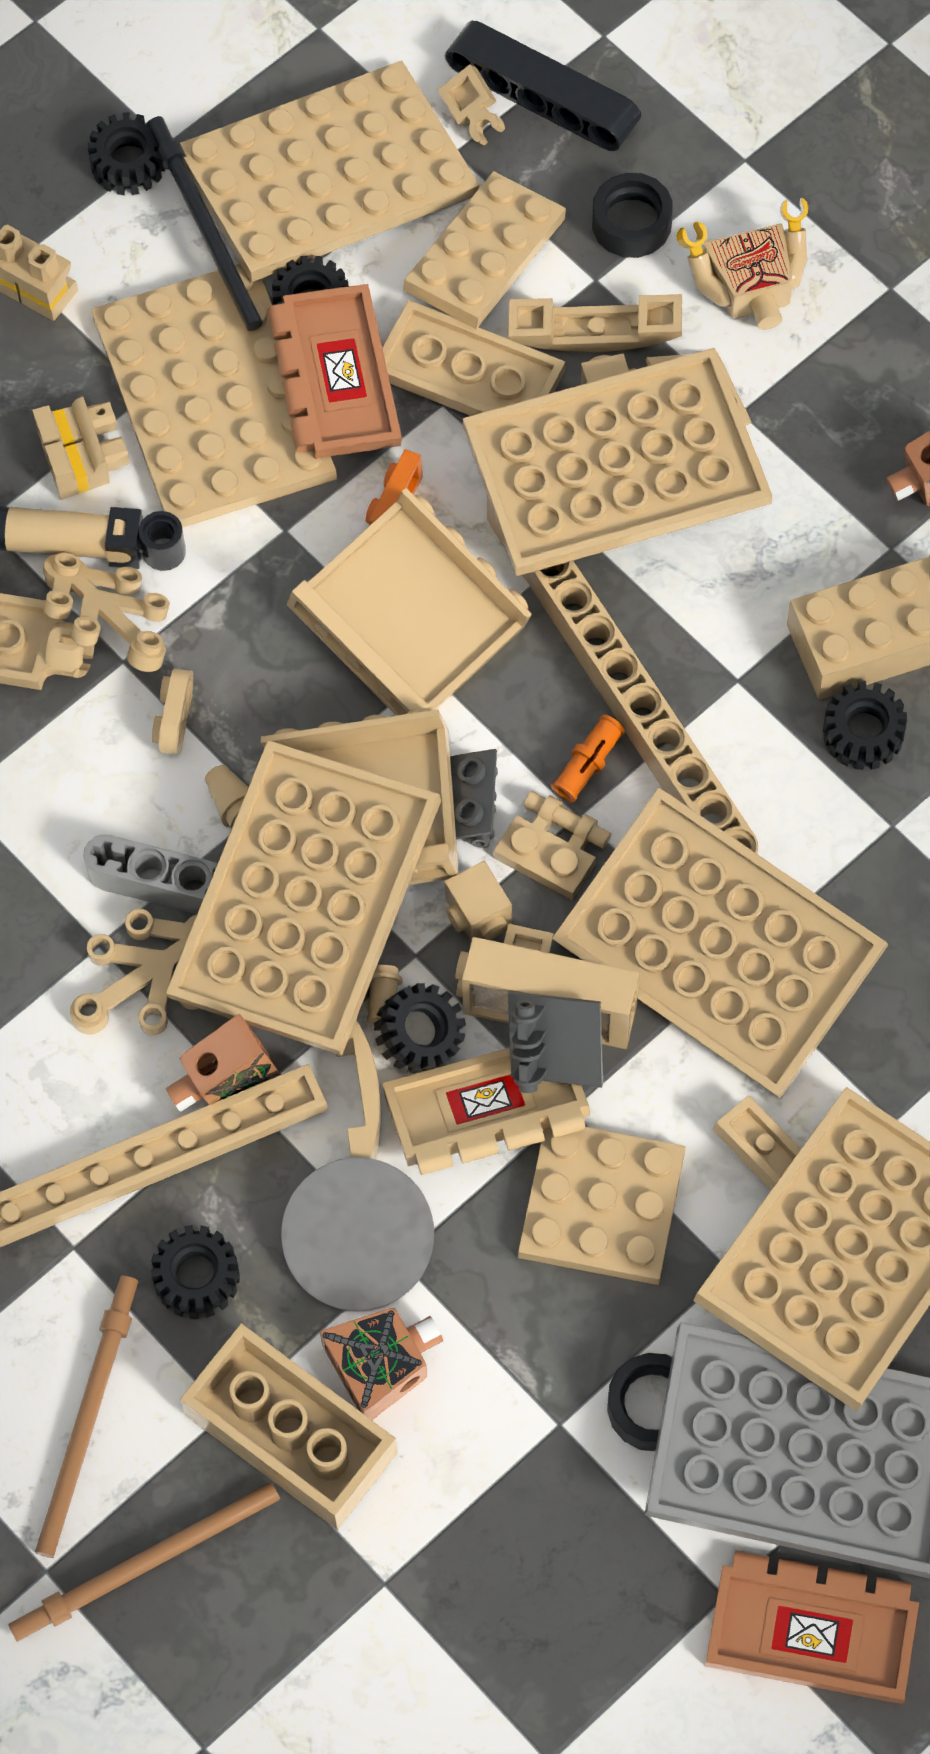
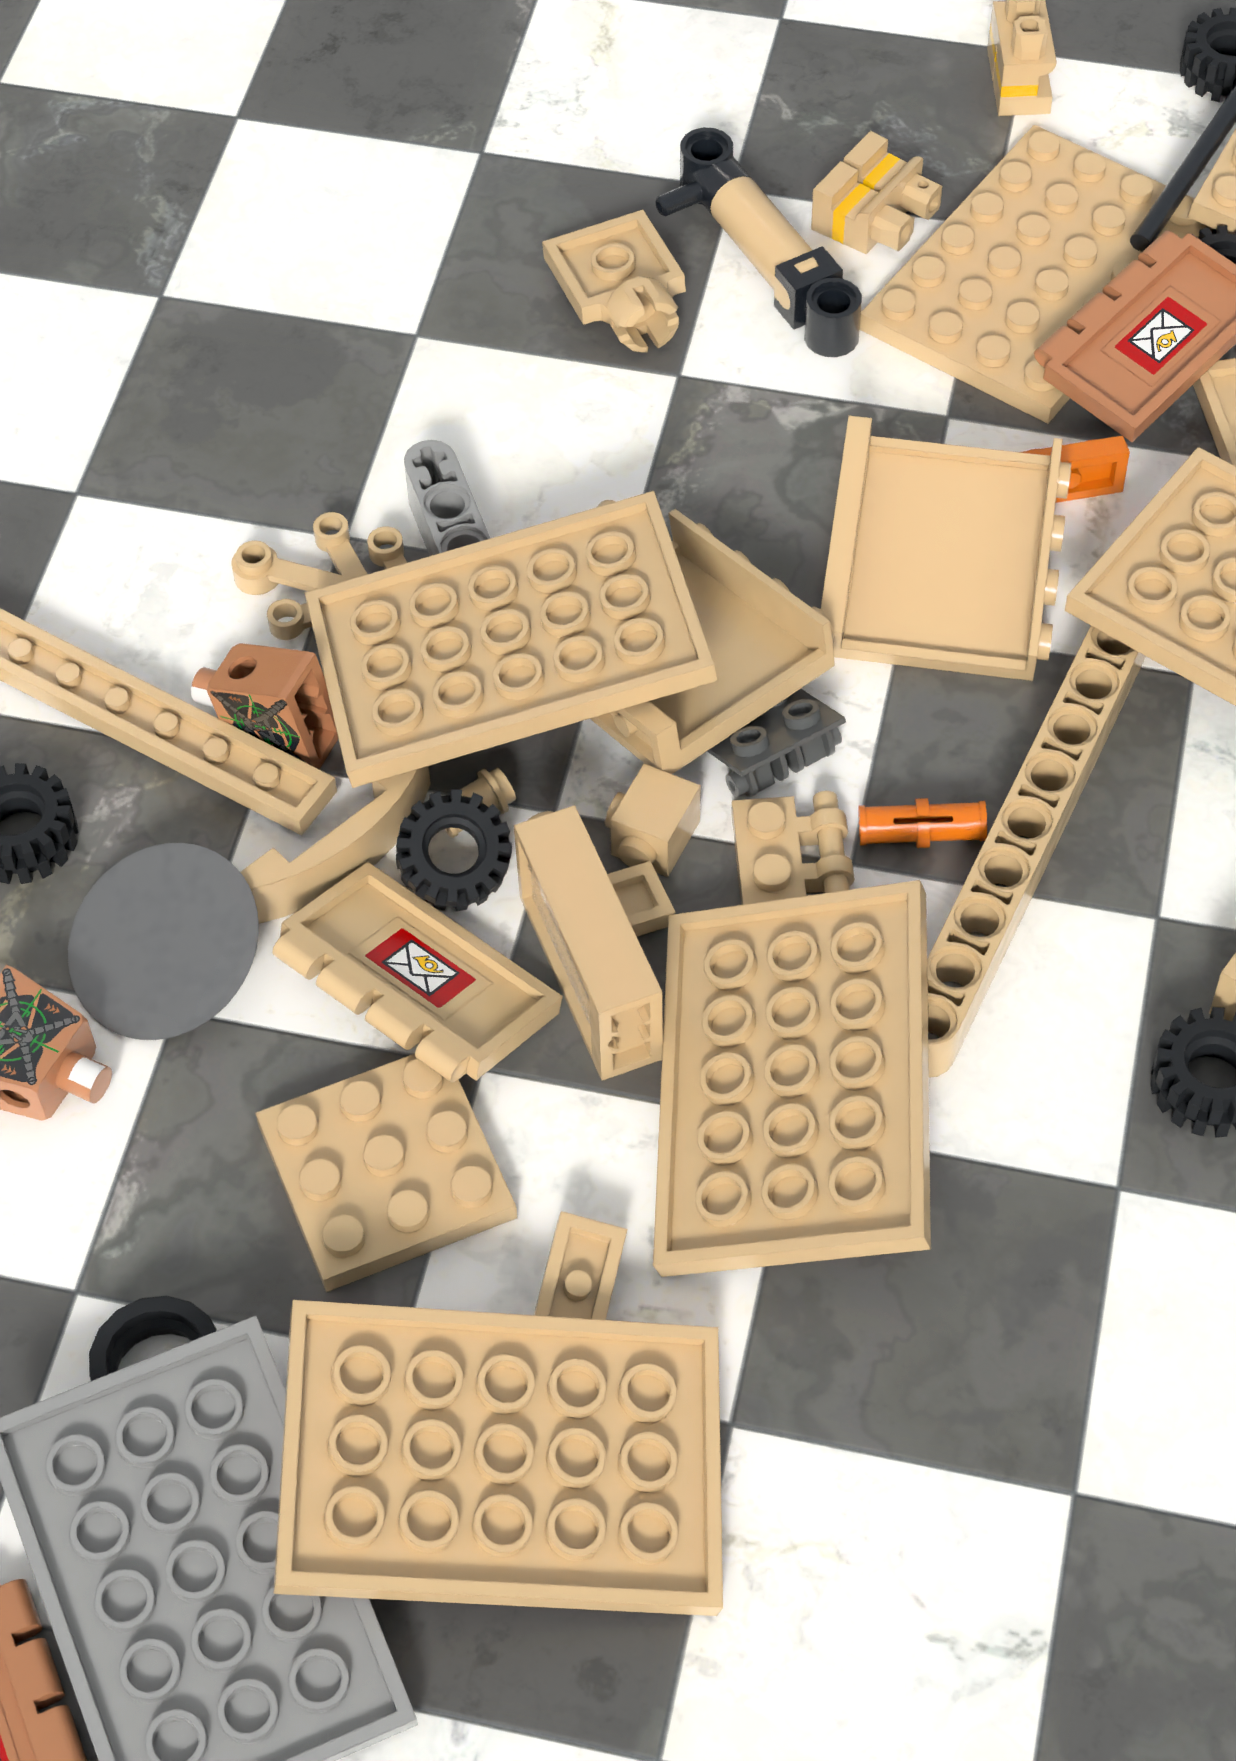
camera: 55 degrees right, 10 degrees down
tan plant [43,552,170,672] -> none
tan plate [152,668,193,755] -> none
dark grey hinge [508,991,603,1093] -> none

